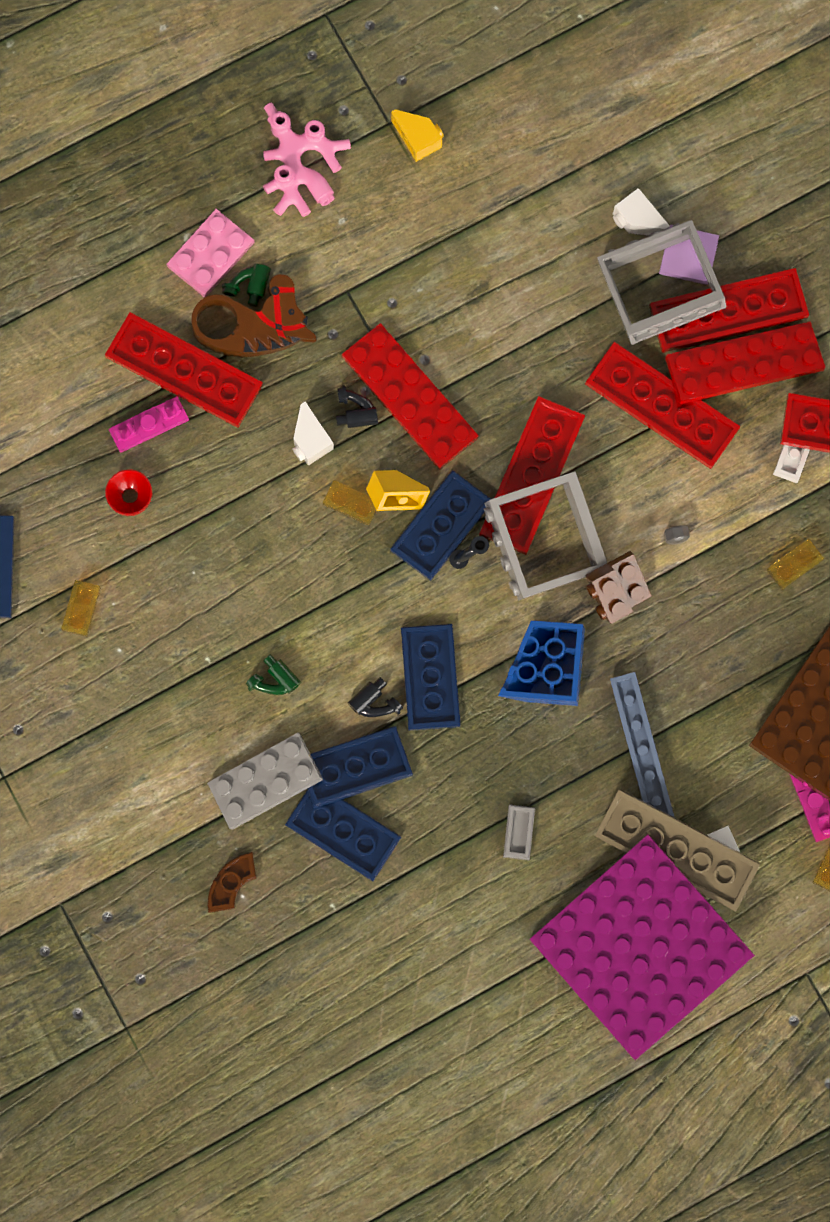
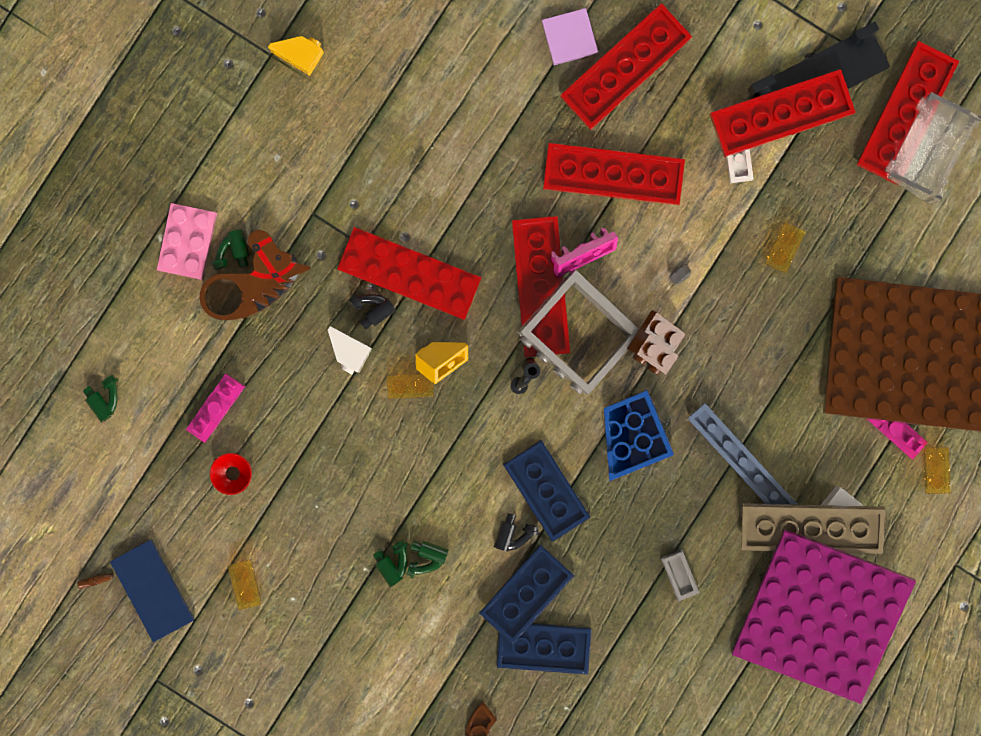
camera: 25 degrees left, 10 degrees up
red plate [105,312,263,428] -> none
light grey plate [207,733,323,830] -> none
bright pink plant [263,103,351,217] -> none
dark blue tile [390,470,491,581] -> none
light grey window [597,220,726,345] -> none
white slope [613,188,670,235] -> none
red plate [665,321,826,404] -> none
none -> dark green plant [83,375,119,423]
none -> dark green plant [373,540,409,587]
none -> dark pink plate [551,228,618,278]

